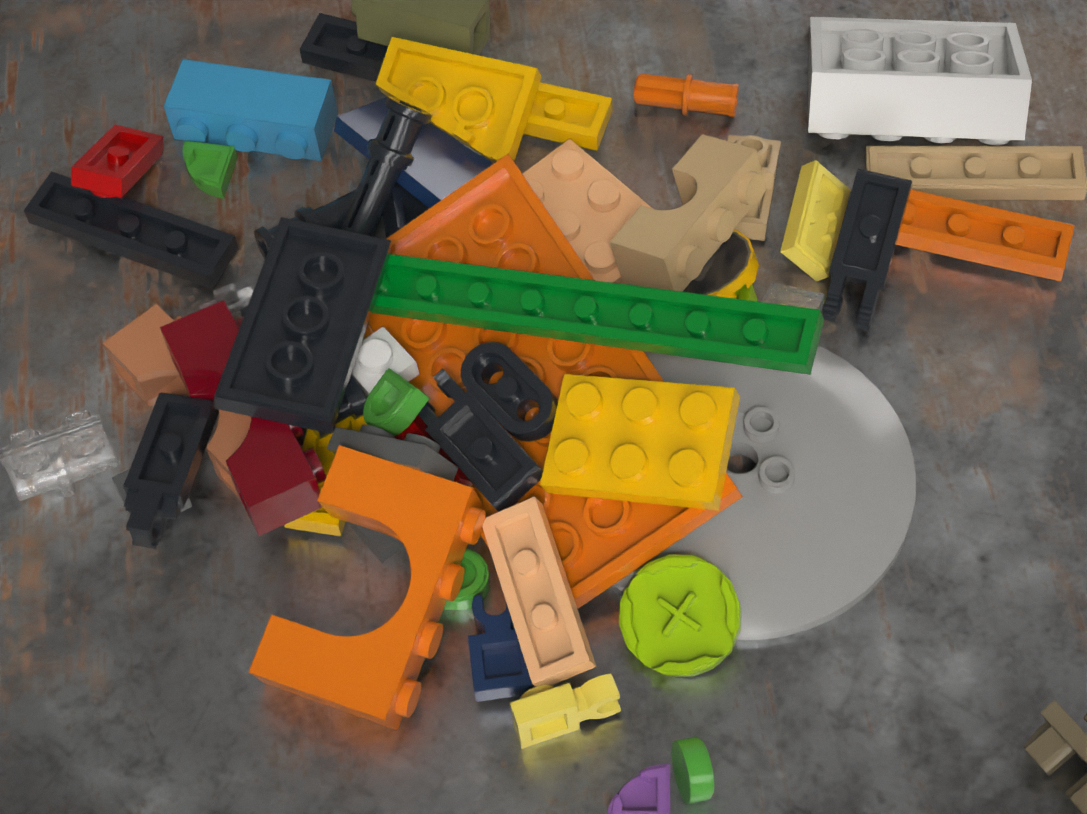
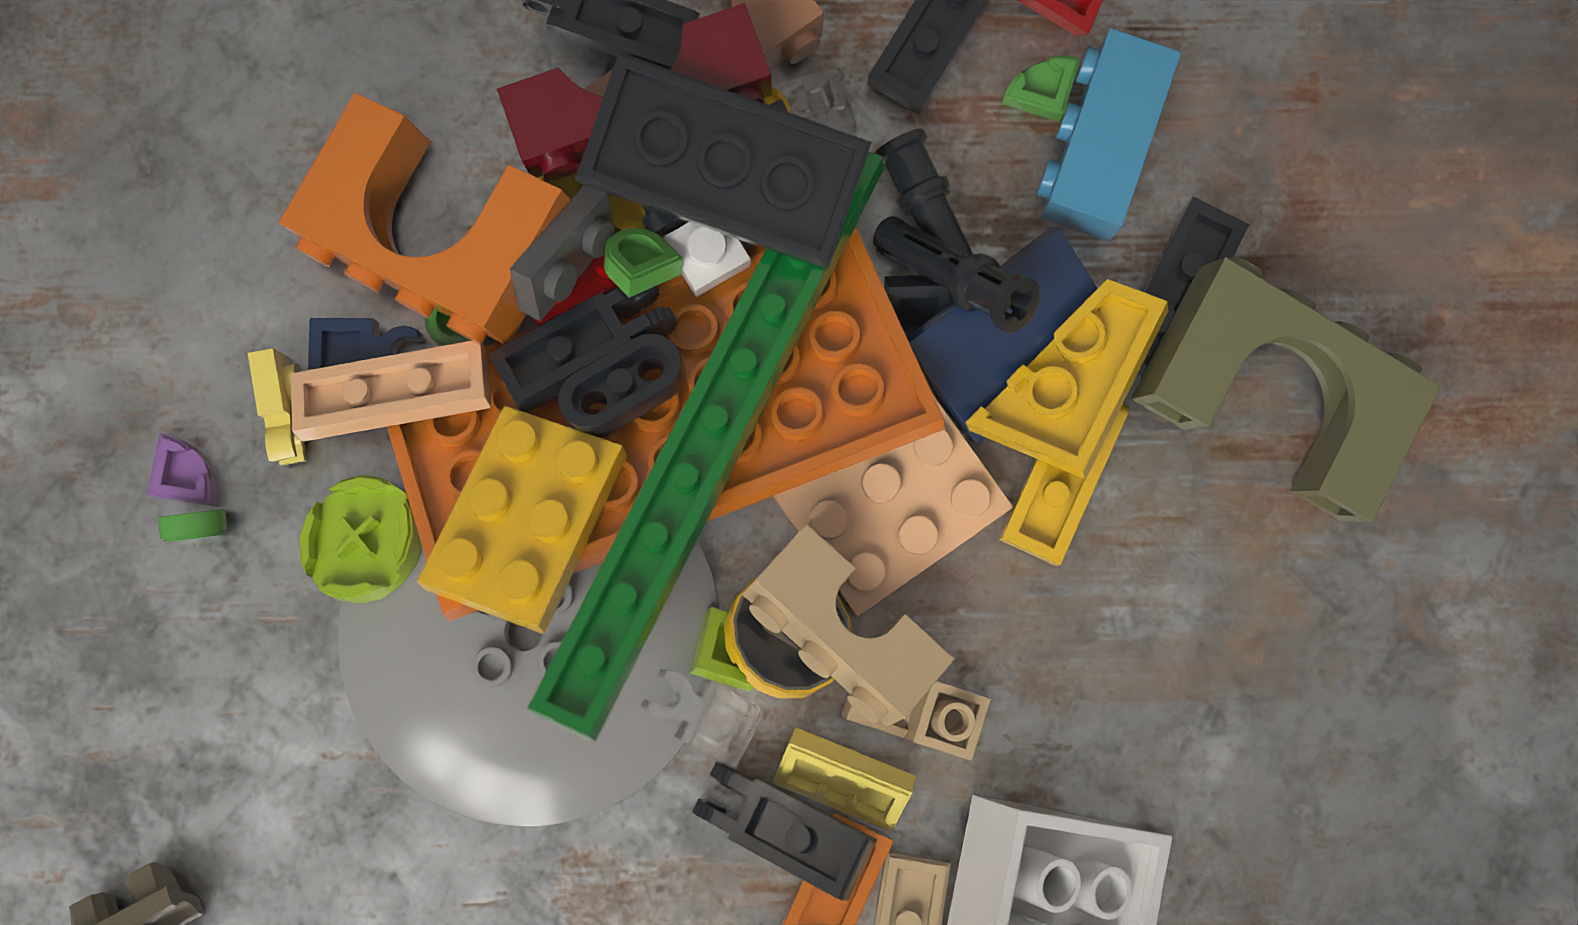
camera: 90 degrees right, 25 degrees up
orange axle [633,74,739,118] -> none

